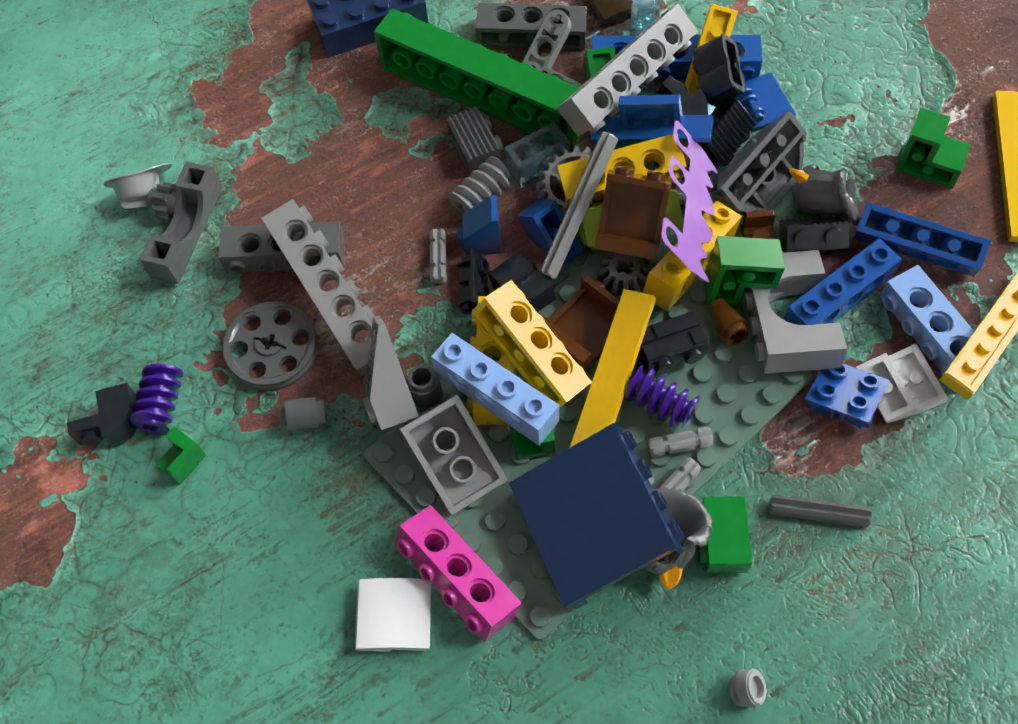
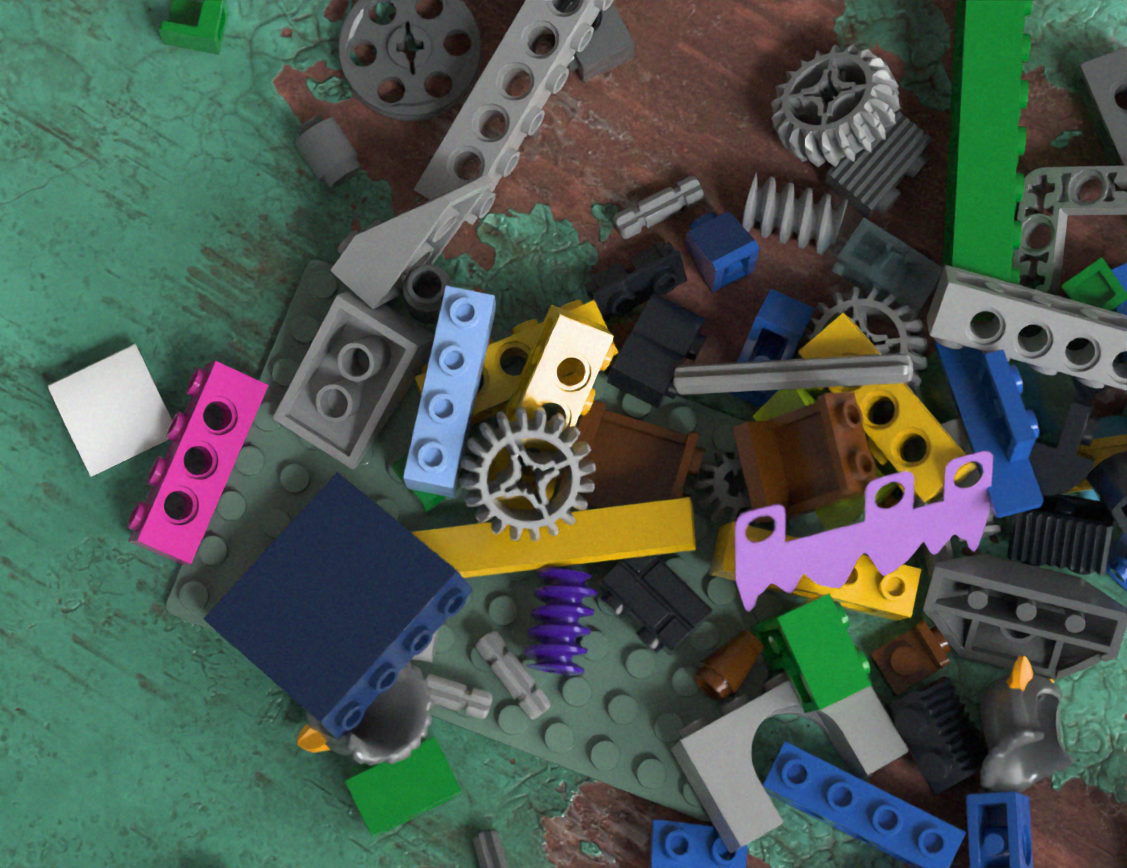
camera: 60 degrees right, 15 degrees up
none -> light grey gear [460,406,596,541]
none -> light grey gear [771,44,901,167]

